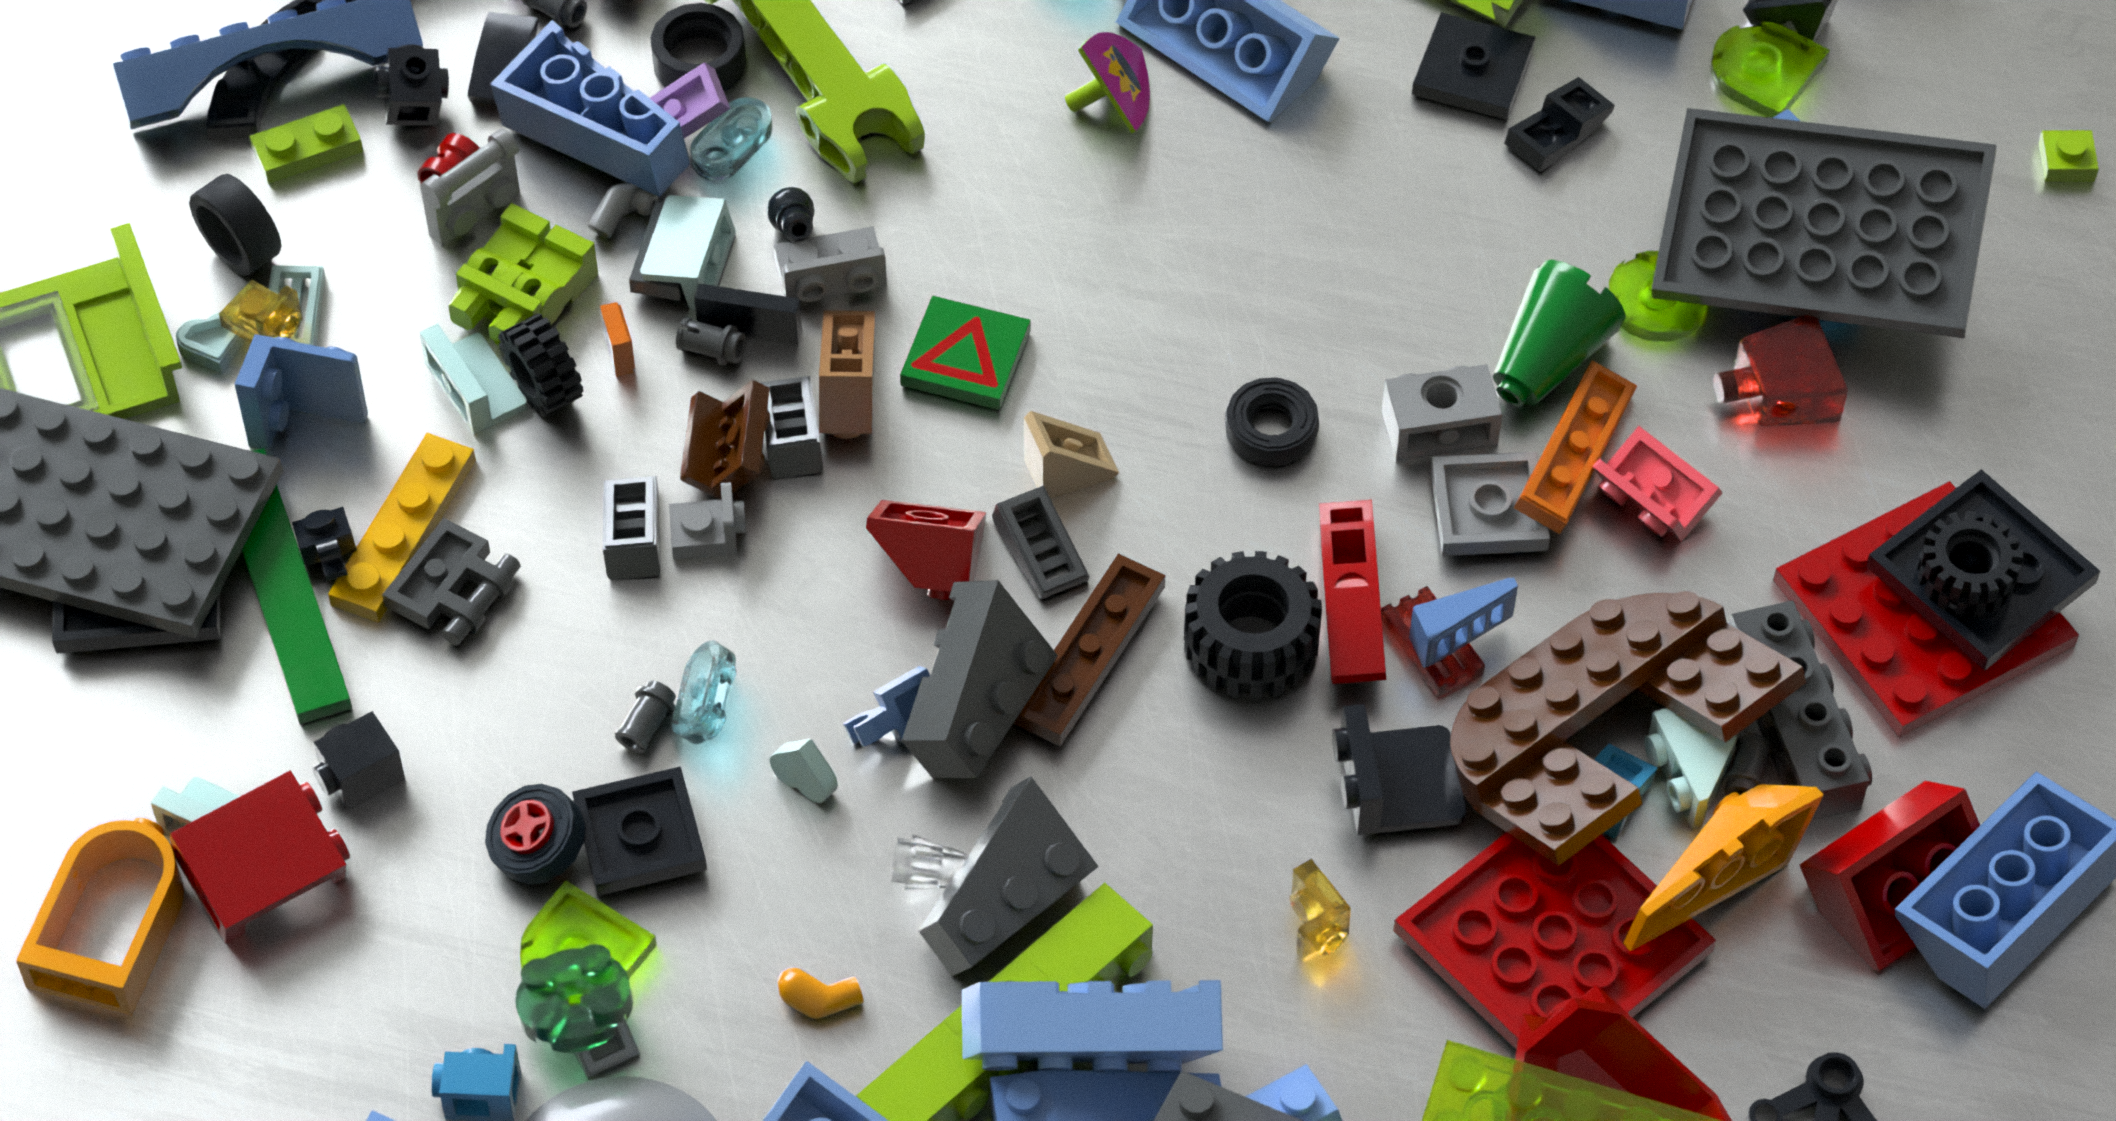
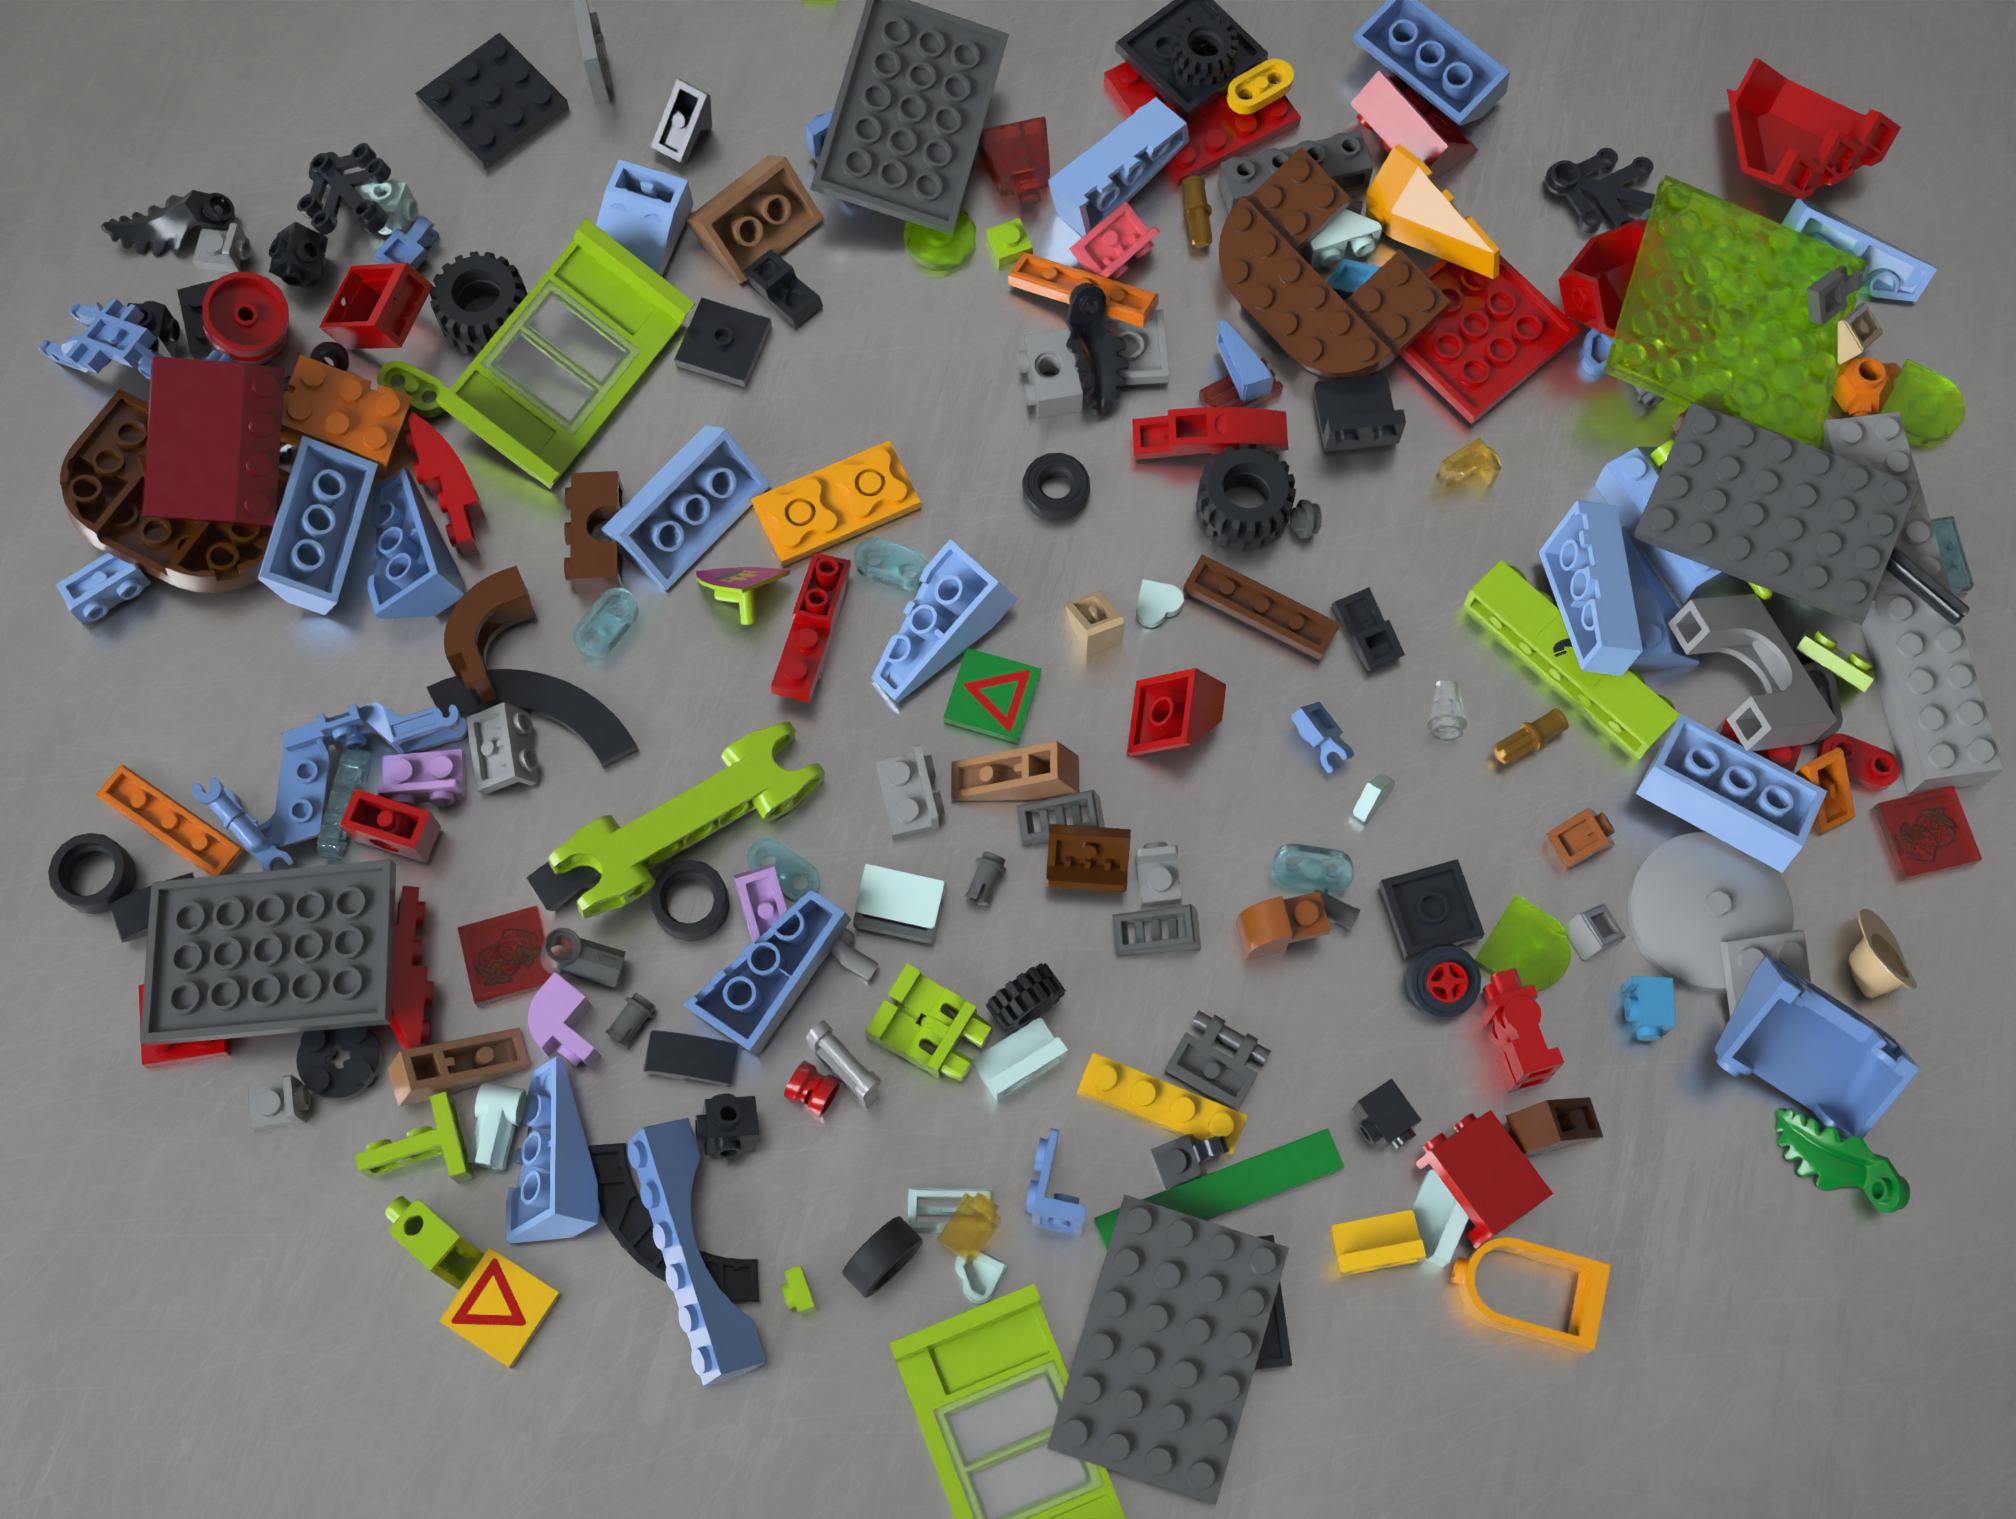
camera: 90 degrees left, 15 degrees up
lime plate [249,104,364,184] -> none
clear green plate [515,944,633,1053] -> none
orange tile [600,302,635,377] -> none
black tile [694,284,802,345] -> none
black piece [766,186,815,241] -> none
light orange arm [777,967,864,1019] -> none
dark grey wedge [902,580,1058,778] -> none
dark grey wedge [918,776,1099,976] -> none
dark grey slope [991,485,1090,600] -> none
green cone [1493,259,1626,407] -> none
clear neon green tile [1710,22,1830,118] -> none
none -> medium nougat slope [685,155,824,284]
none -> light orange piece [751,440,922,567]
none -> red slope [771,552,851,703]
none -> lime plate [781,1265,818,1317]
none -> clear light blue plate [854,538,928,592]
none -> light blue wedge [871,539,1018,703]
none -> lime plate [986,218,1033,267]
none -> light blue wedge [1048,97,1189,237]
none -> black plant [1066,283,1129,418]
none -> light aqua tile [1136,579,1184,628]
none -> pearl gold axle [1182,176,1212,248]
none -> yellow plate [1227,58,1294,115]
none -> dark orange brick [1236,892,1331,960]
none -> dark grey plate [1290,500,1322,538]
none -> black slope [1331,587,1405,671]
none -> yellow panel [1331,1210,1426,1277]
none -> red hips [1481,968,1564,1093]
none -> pearl gold axle [1493,708,1569,764]
none -> reddish brown slope [1506,1097,1603,1156]
none -> dark orange bracket [1546,808,1615,868]

